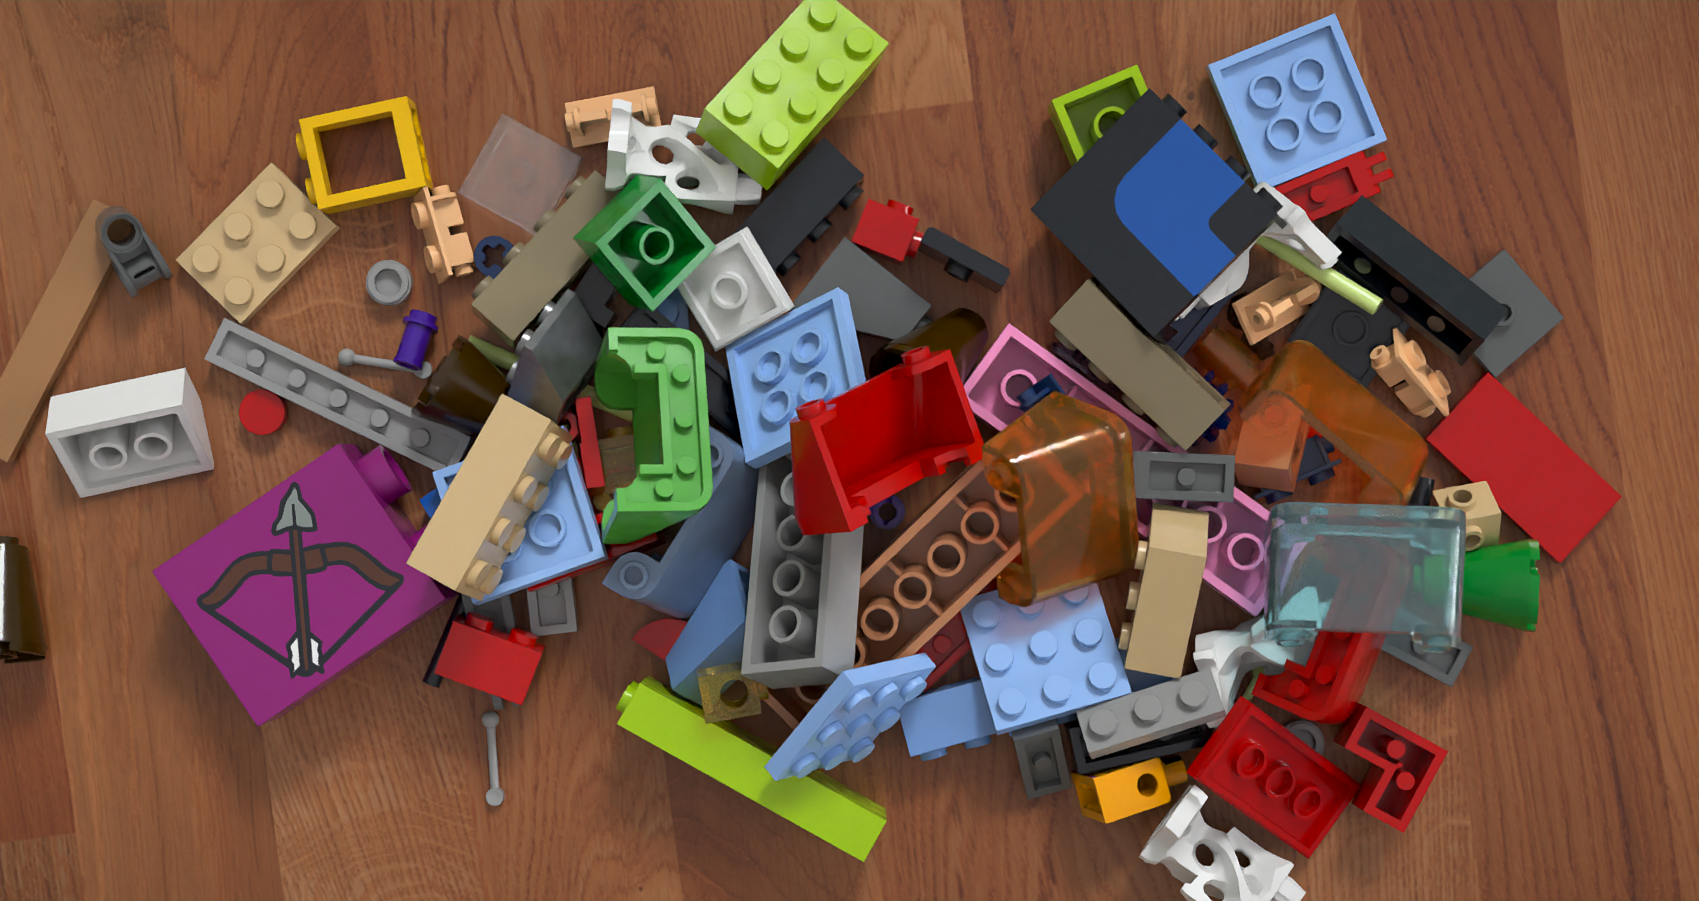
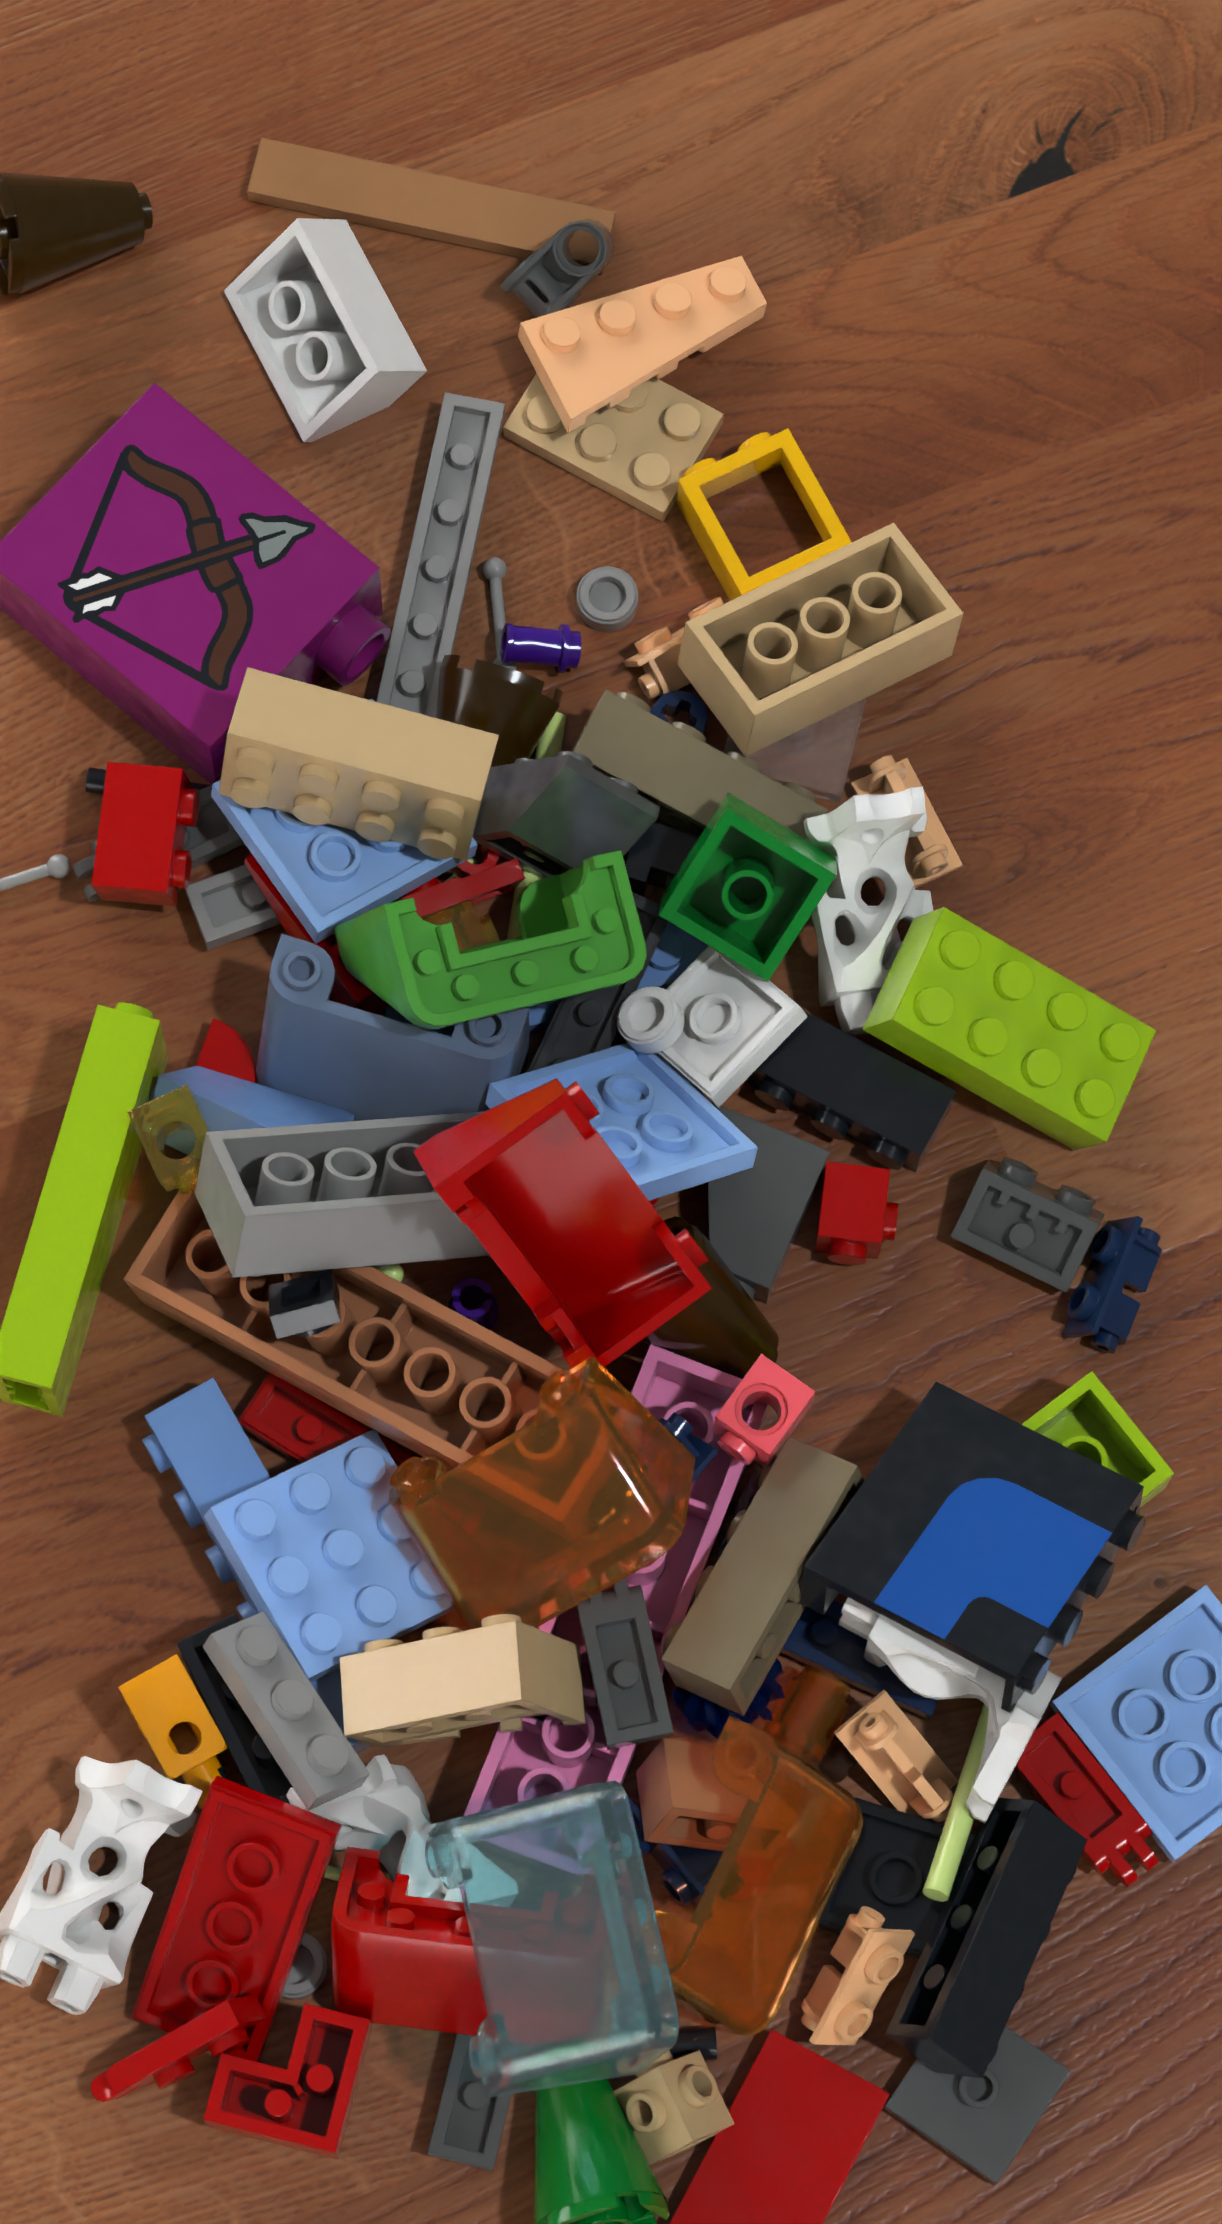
camera: 75 degrees right, 15 degrees down
red tile [239,389,288,435] -> none
light blue plate [764,653,936,781] -> none
black plate [918,226,1011,293] -> none
dark grey plate [1011,719,1072,800] -> none
none -> red hinge [91,1994,266,2102]
none -> black plate [269,1269,341,1339]
none -> light nougat wing [518,256,767,433]
none -> white tile [617,986,684,1054]
none -> tan brick [677,523,964,757]
none -> coral brick [713,1353,816,1466]
none -> dark grey bracket [951,1157,1104,1293]
none -> dark blue hinge [1062,1216,1162,1354]

